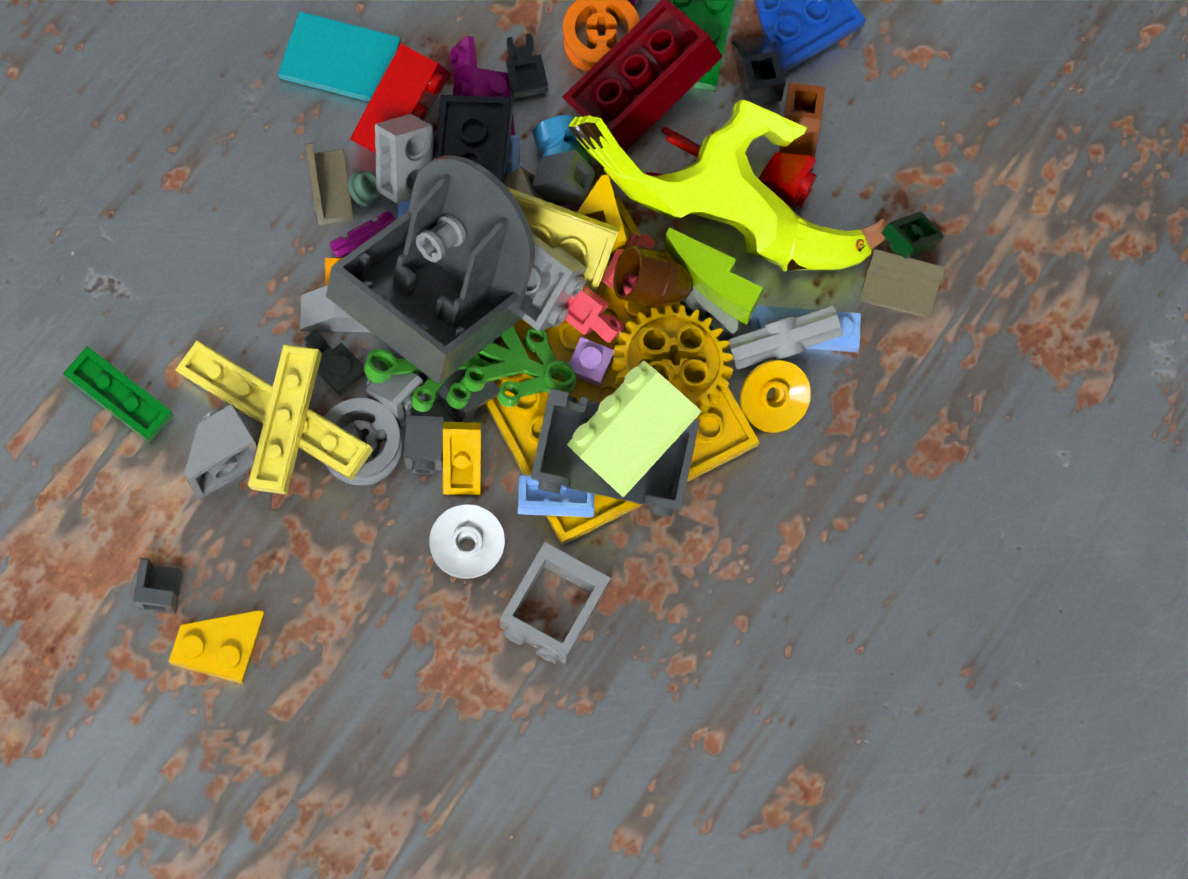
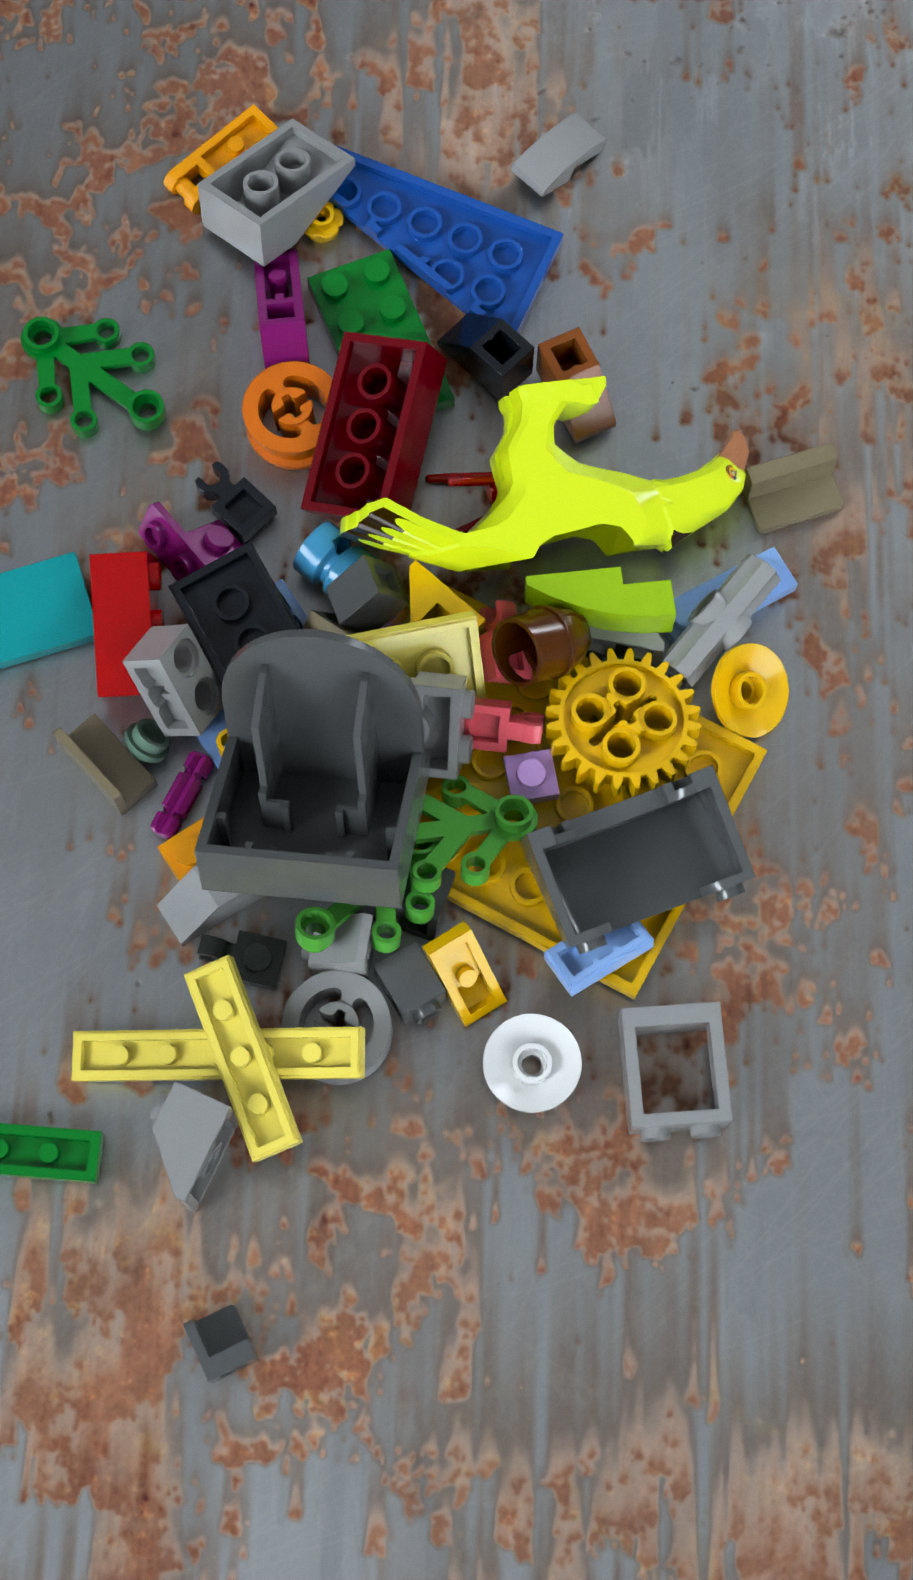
camera: 30 degrees left, 0 degrees up
yellow wing [169,610,266,684] -> none
light grey bush [416,214,466,262] -> none
yellowish green slope [567,360,702,498] -> none
red slope [758,152,817,211] -> none
dark green plate [881,211,945,259] -> none

